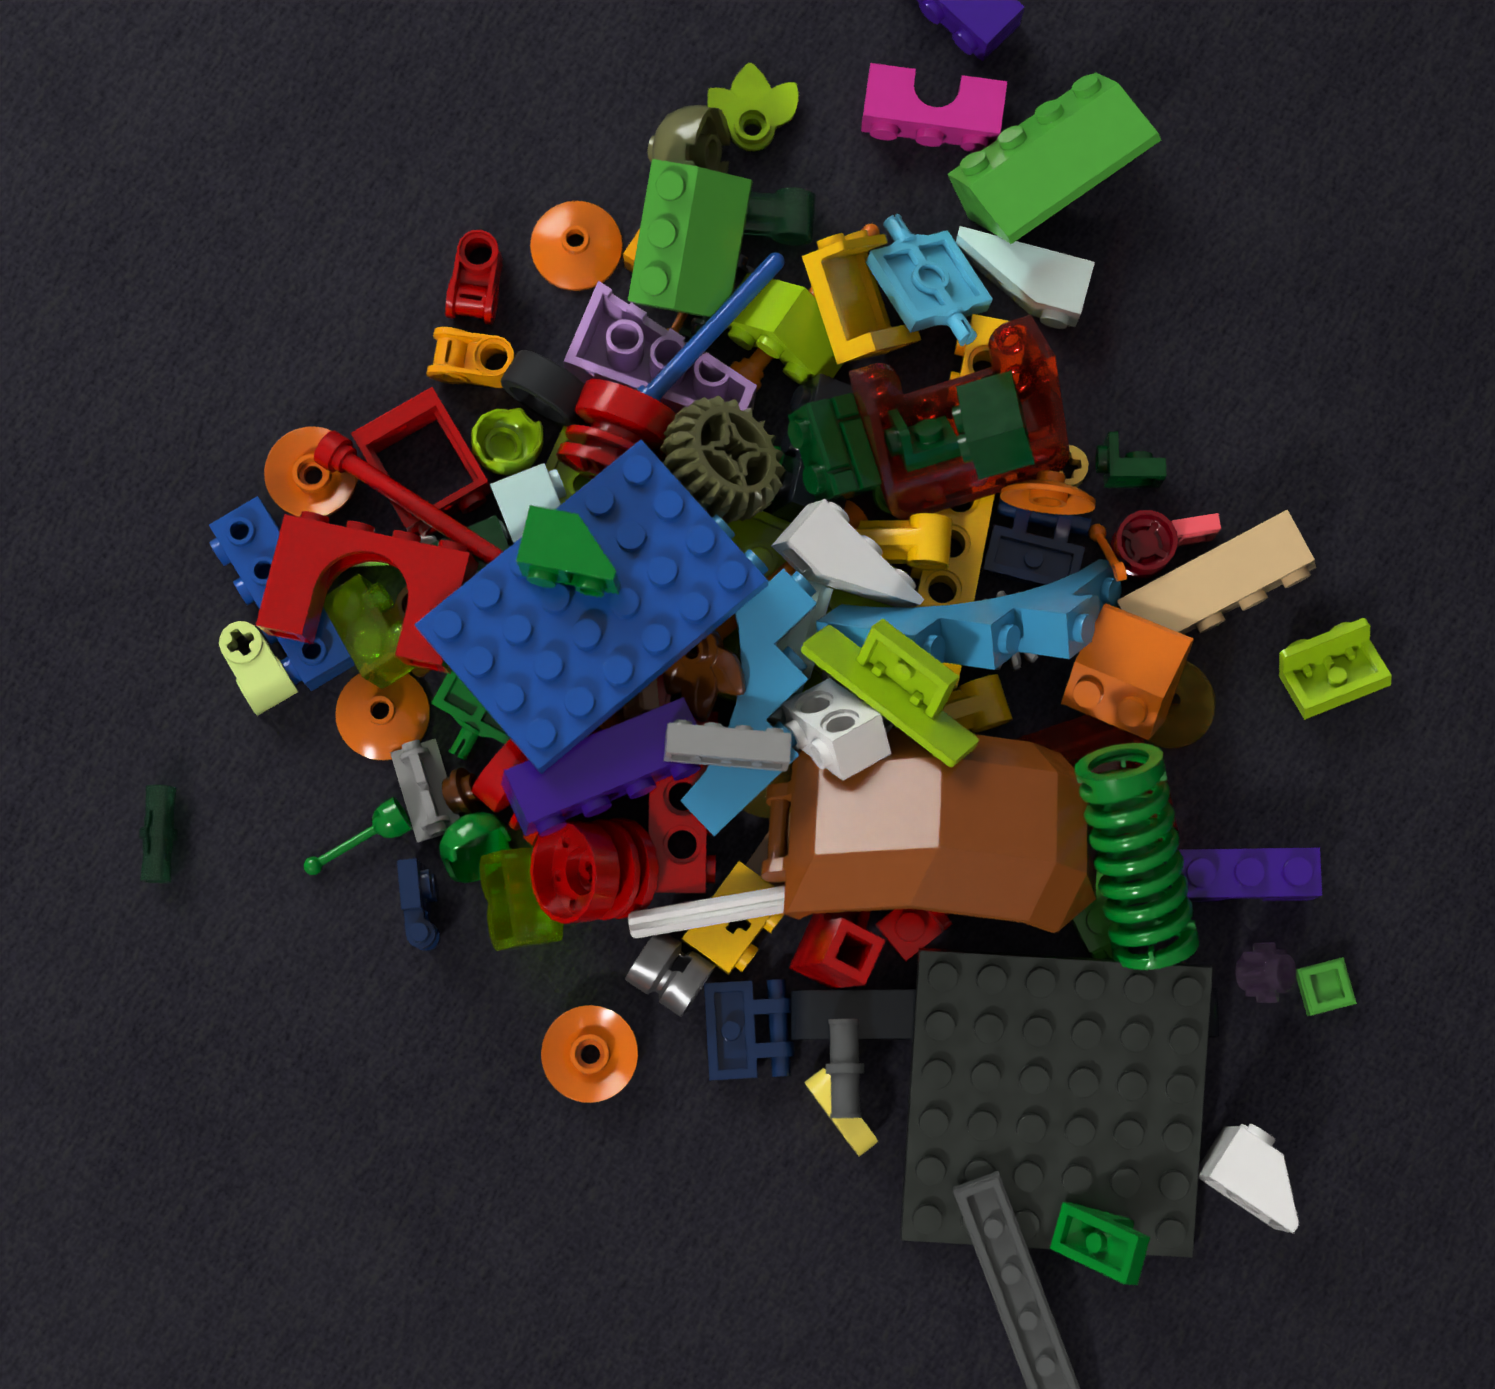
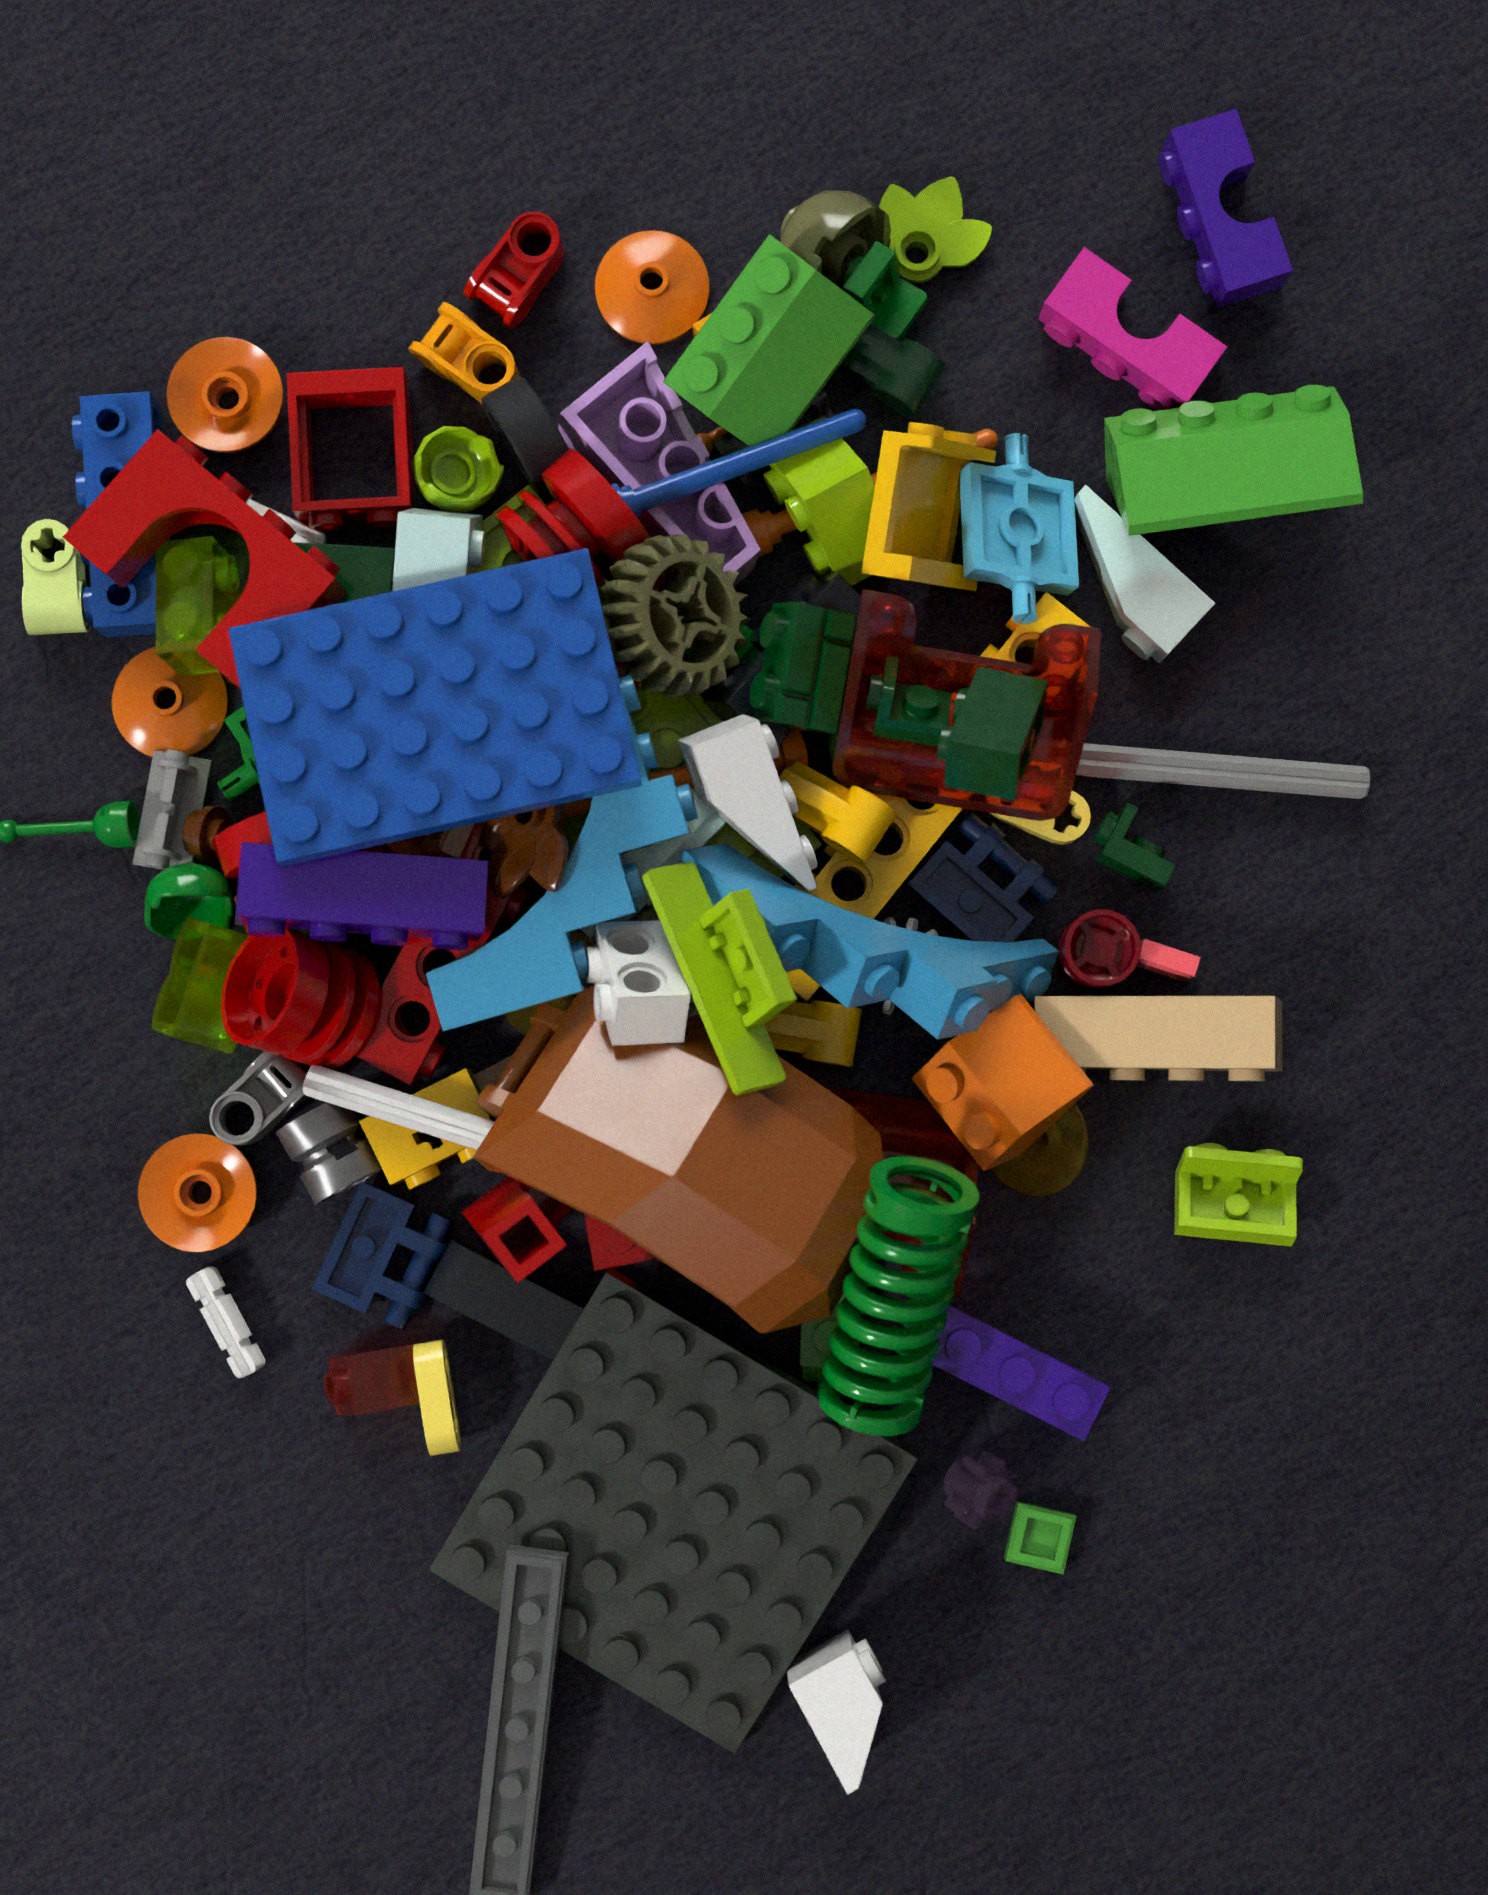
camera: 25 degrees right, 5 degrees up
red piece [314,430,503,564] -> none
dark blue plate [397,858,441,951] -> none
green slope [516,505,621,597] -> none
light grey piece [664,720,791,772] -> none
dark grey pin [826,1019,864,1118] -> none
orange dish [1000,470,1096,515] -> none
green slope [1050,1202,1151,1285] -> none
orange hinge [1088,524,1127,582] -> none
none -> white axle [186,1266,265,1378]
none -> light grey piece [209,1051,309,1146]
none -> clear red bracket [324,1344,420,1416]
none -> green bracket [843,241,928,343]
none -> light grey axle [1027,739,1370,799]

